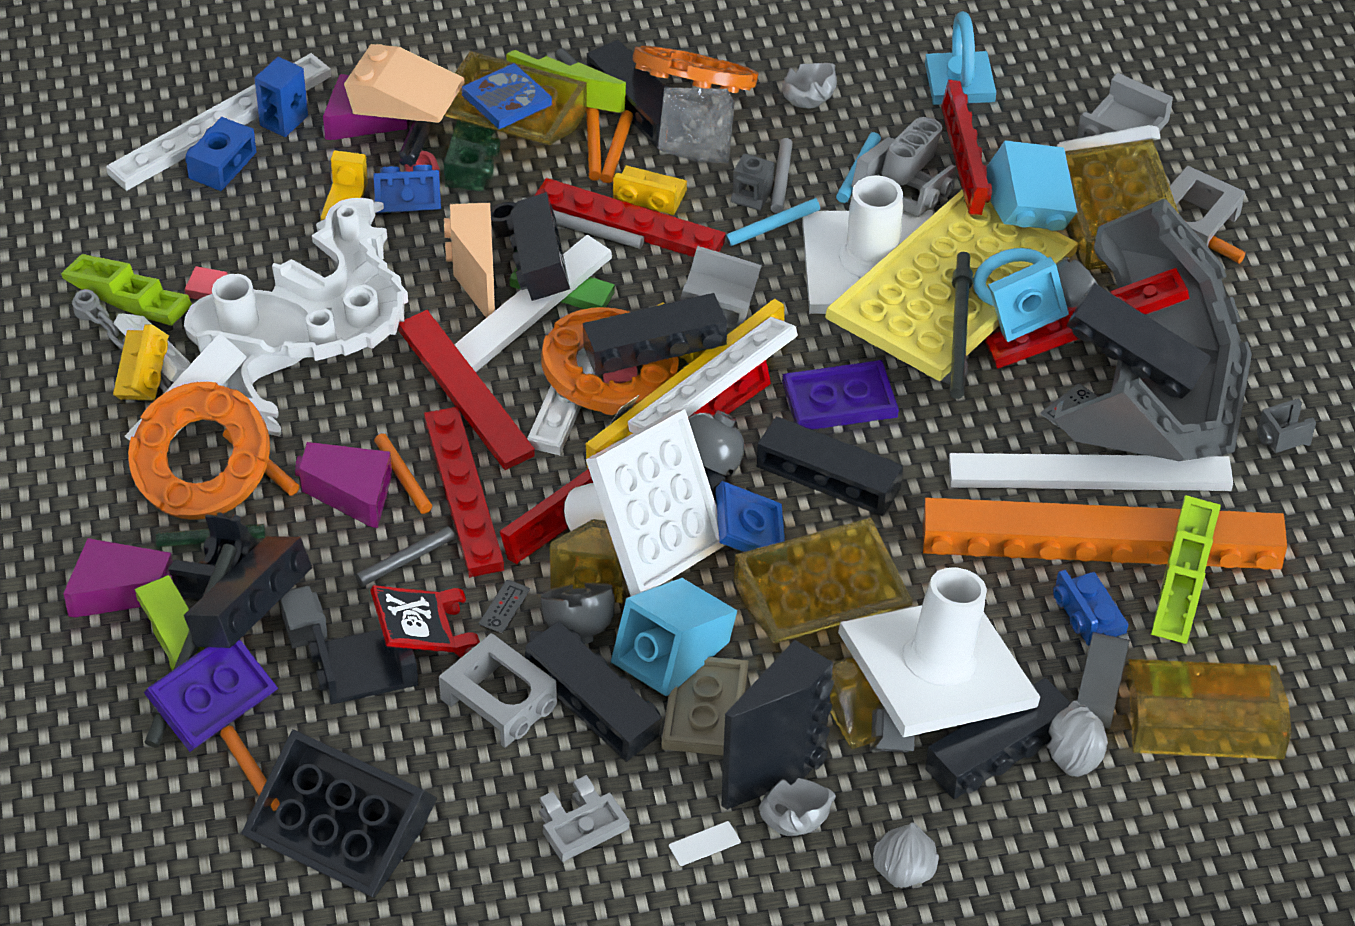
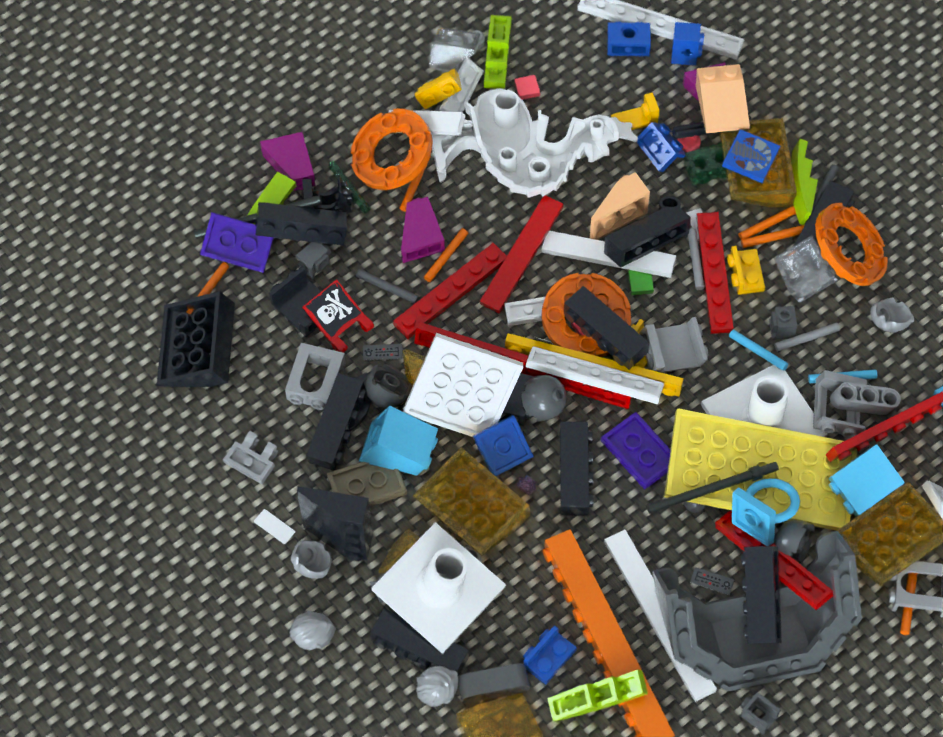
camera: 65 degrees right, 15 degrees up
none -> clear slope [429,27,481,71]
none -> clear purple plate [516,475,537,496]

